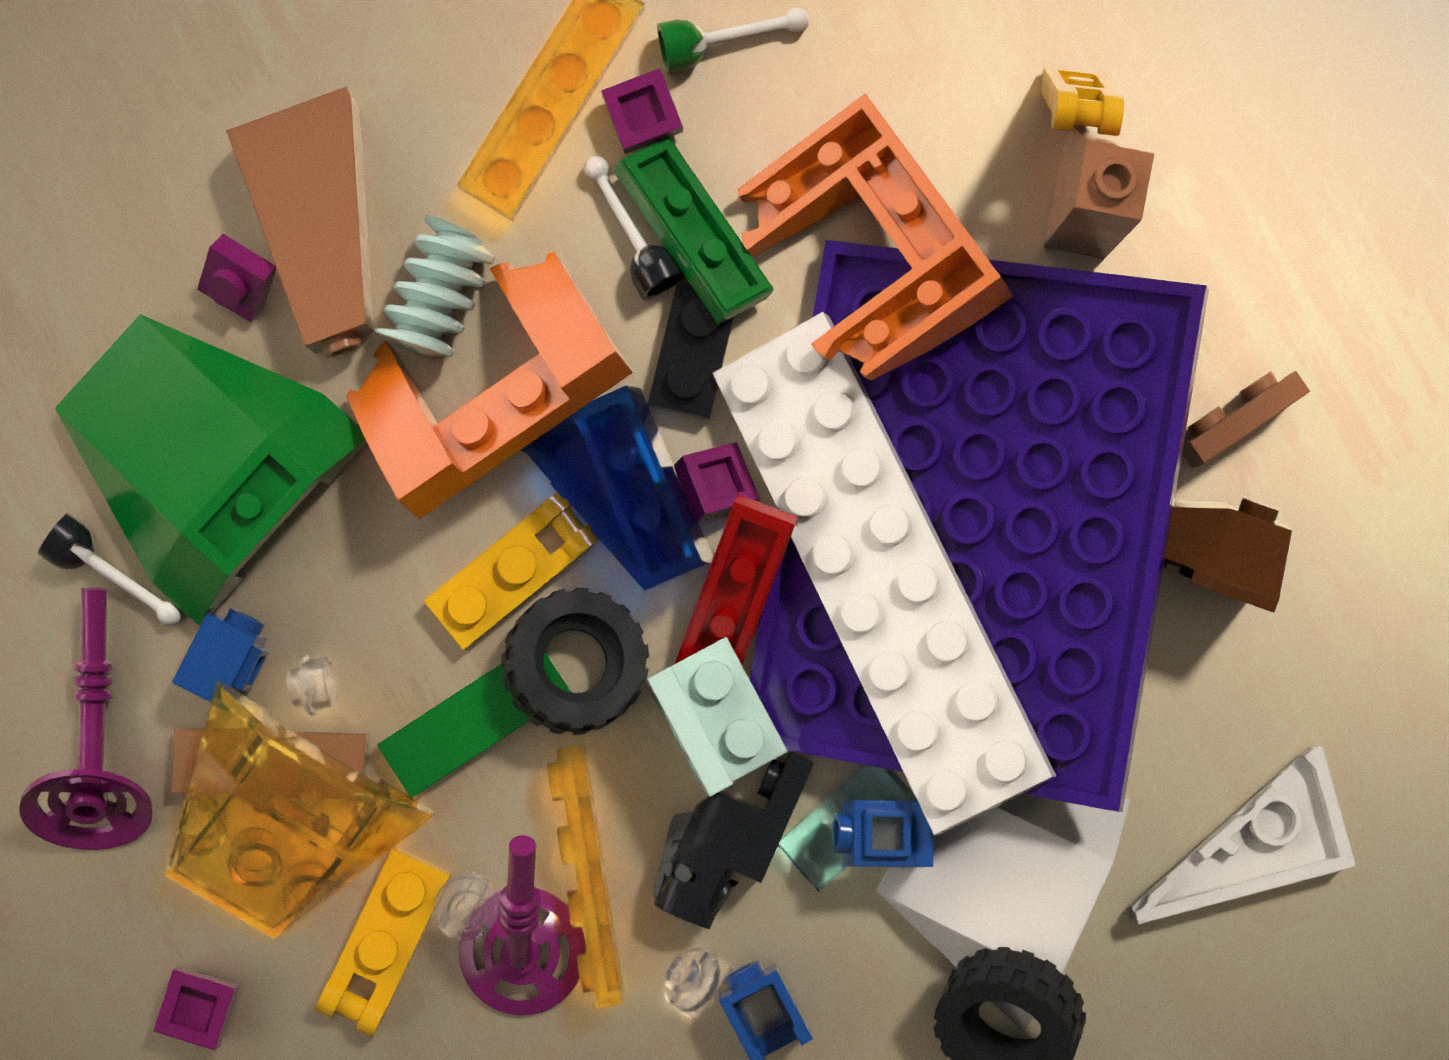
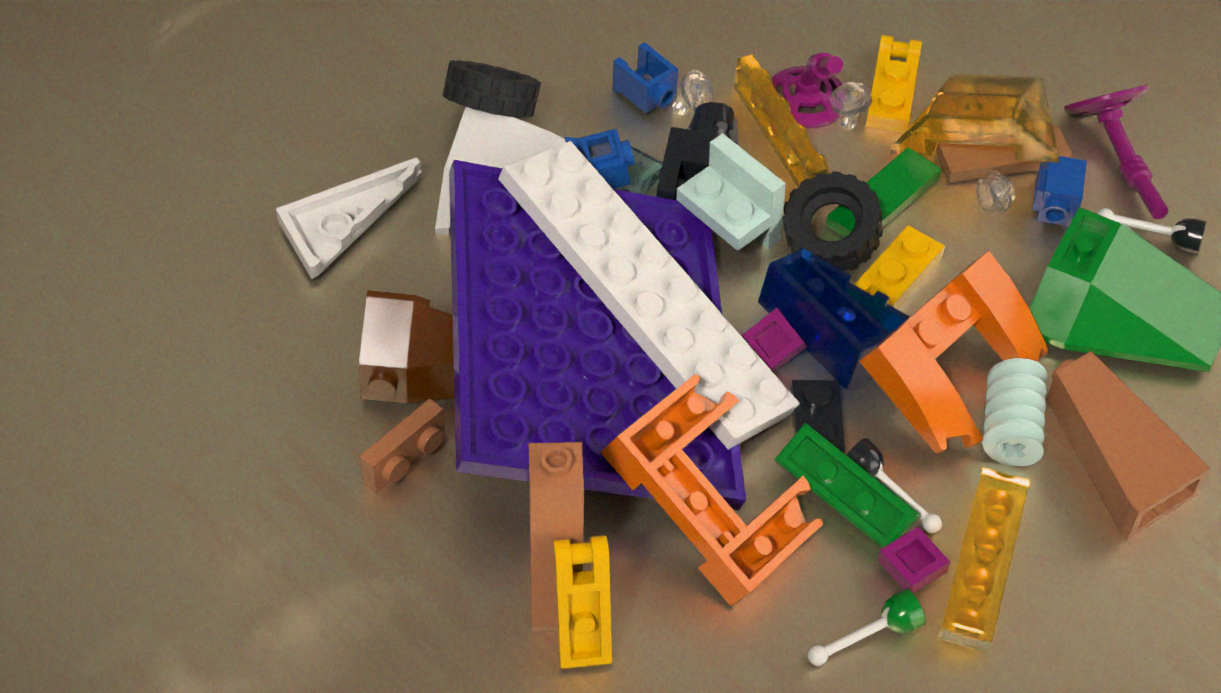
camera: 165 degrees right, 35 degrees down
magenta plate [153,966,239,1051] -> none
magenta plate [197,234,276,322] -> none
red tile [674,494,798,665] -> none

